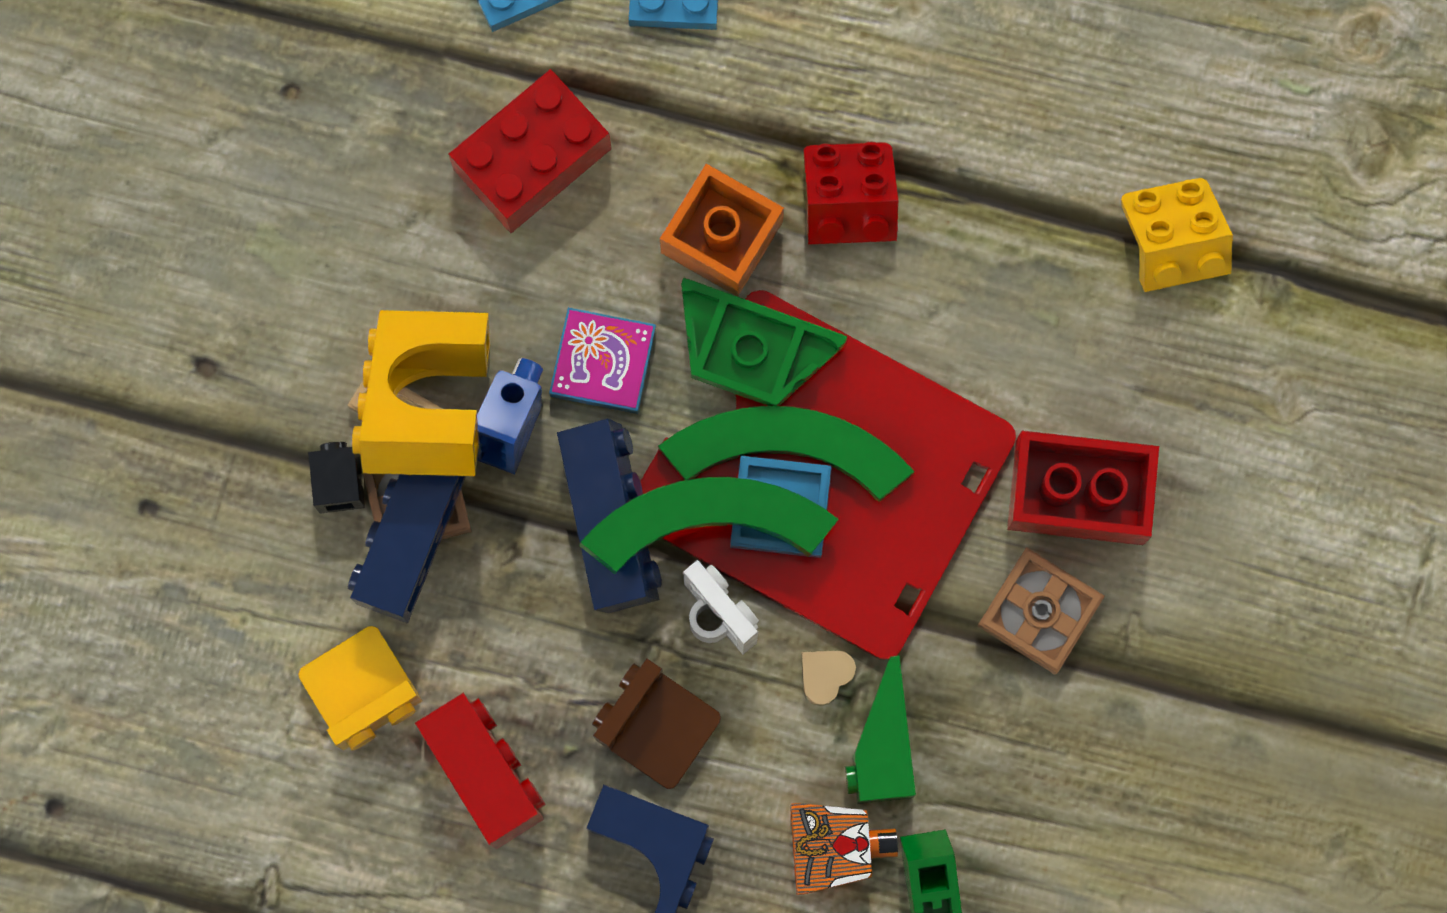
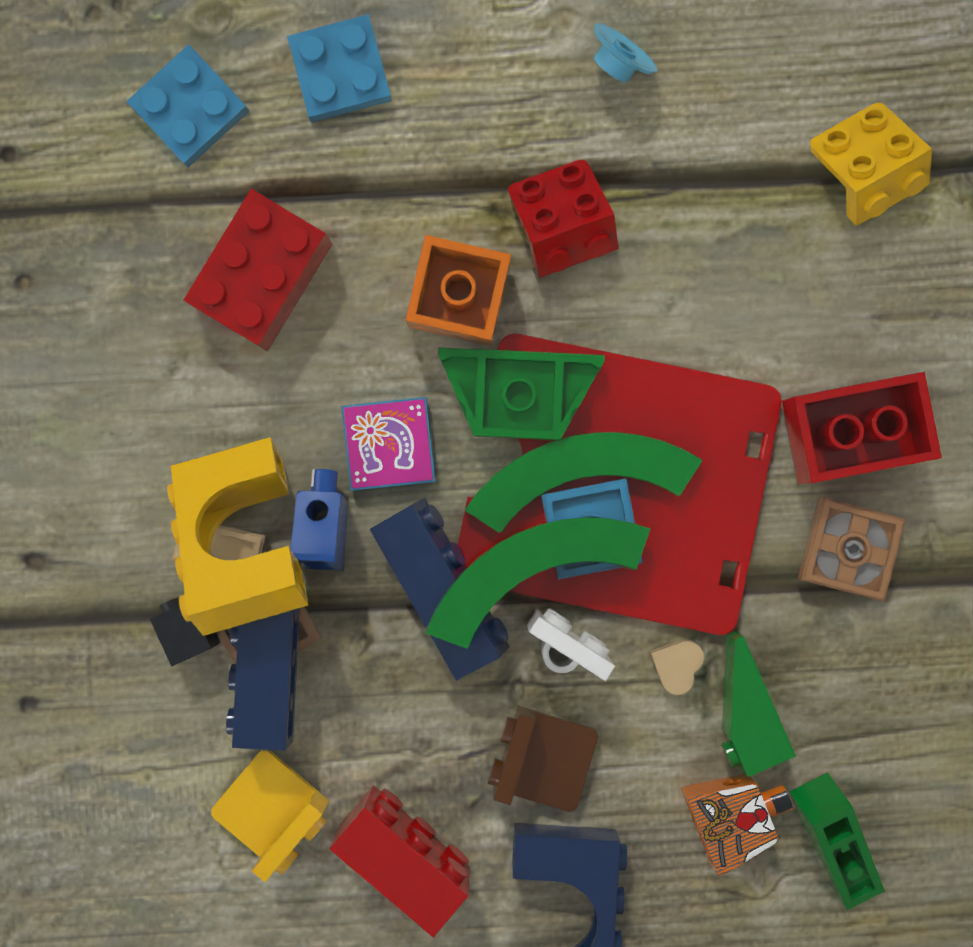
camera: 10 degrees left, 10 degrees up
none -> medium azure piece [594,23,657,83]

